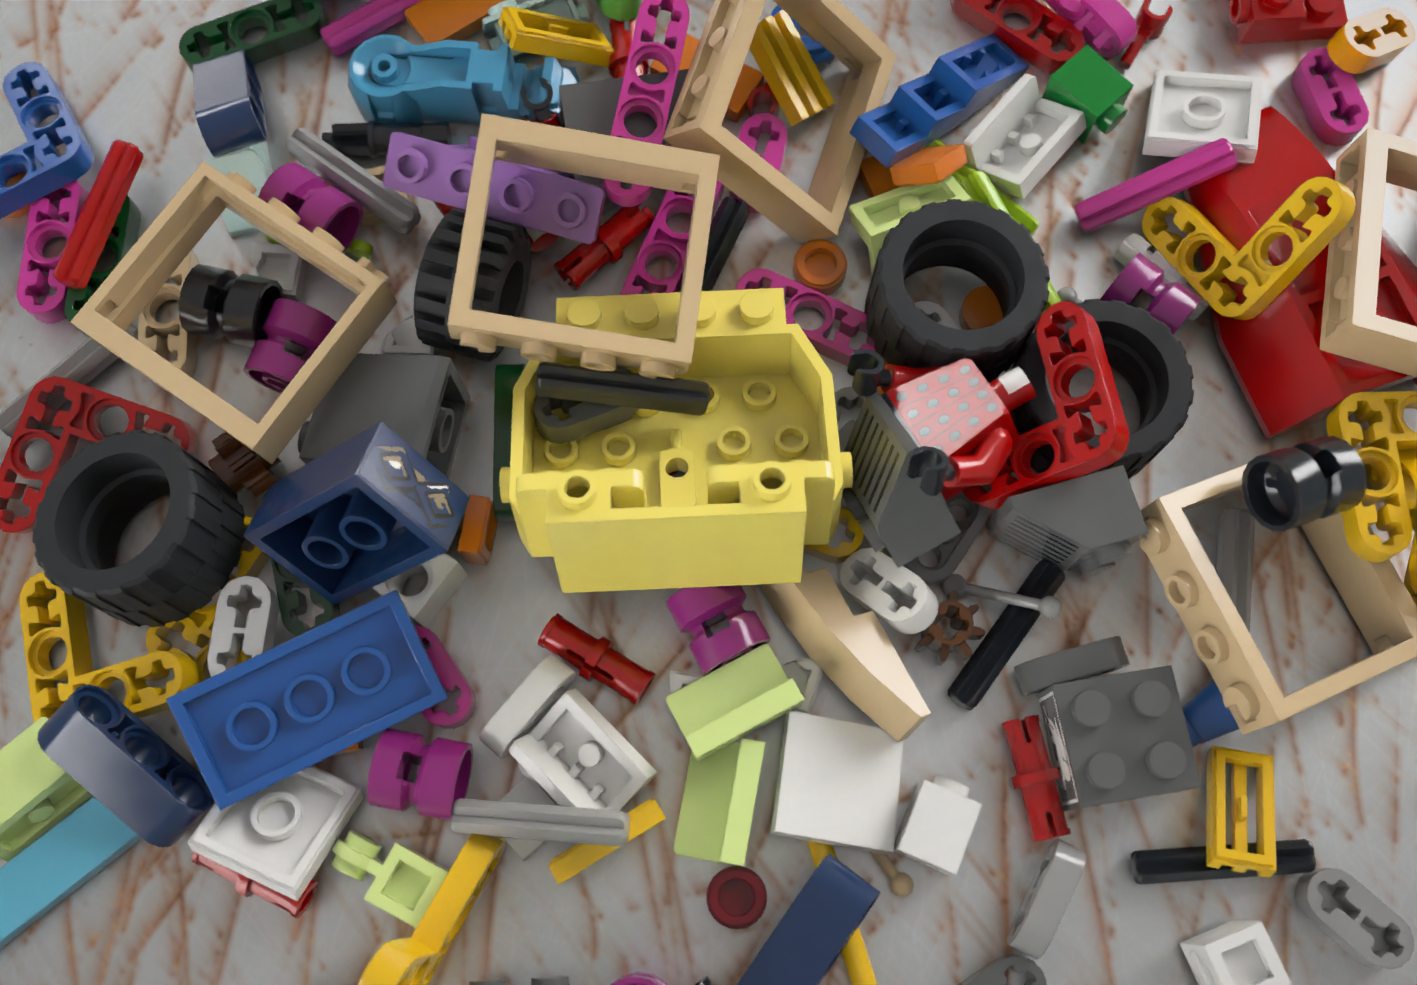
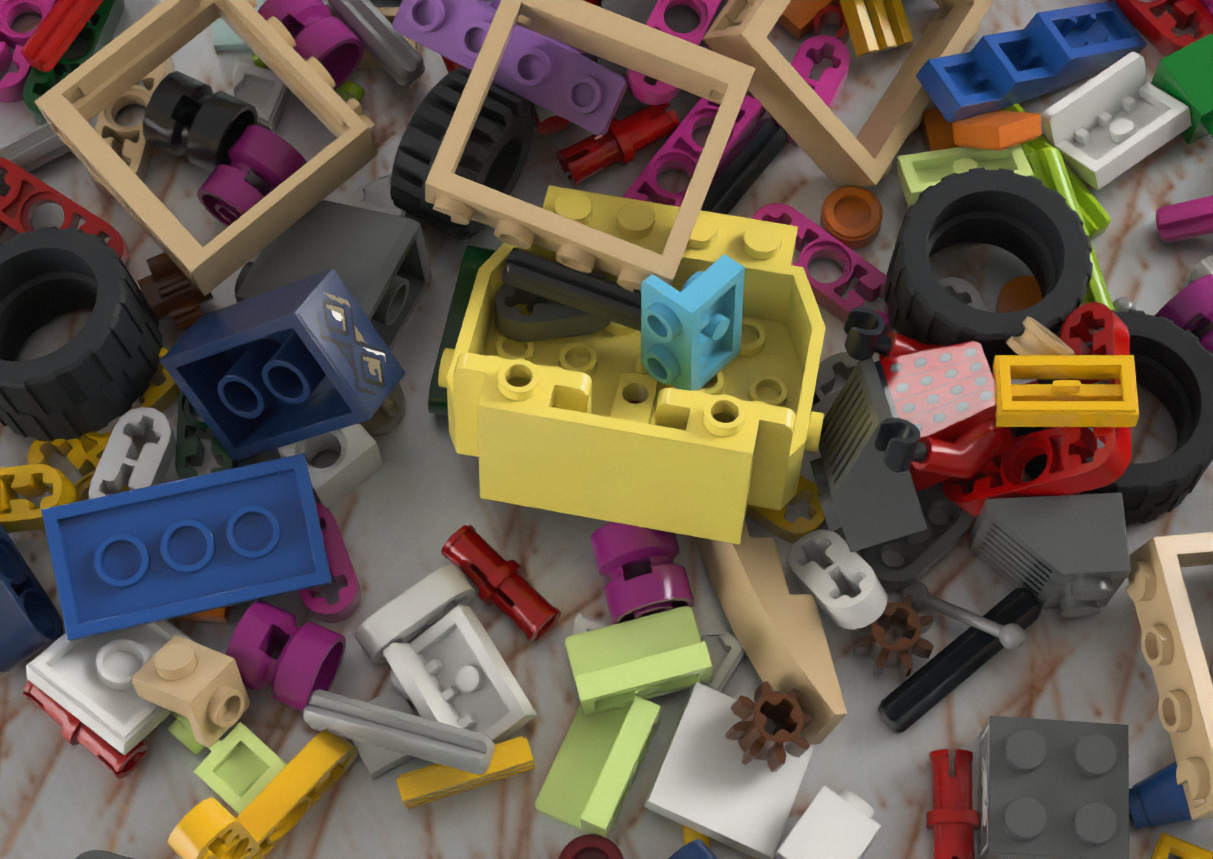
camera: 15 degrees right, 5 degrees down
orange tile [458,494,498,566] -> none
dark grey beam [1014,636,1130,696] -> none
none -> tan bracket [131,635,250,747]
none -> medium azure bracket [641,254,745,391]
none -> reddish brown gear [725,681,815,772]
none -> yellow tile [993,355,1139,427]
none -> tan bush [1006,316,1075,380]

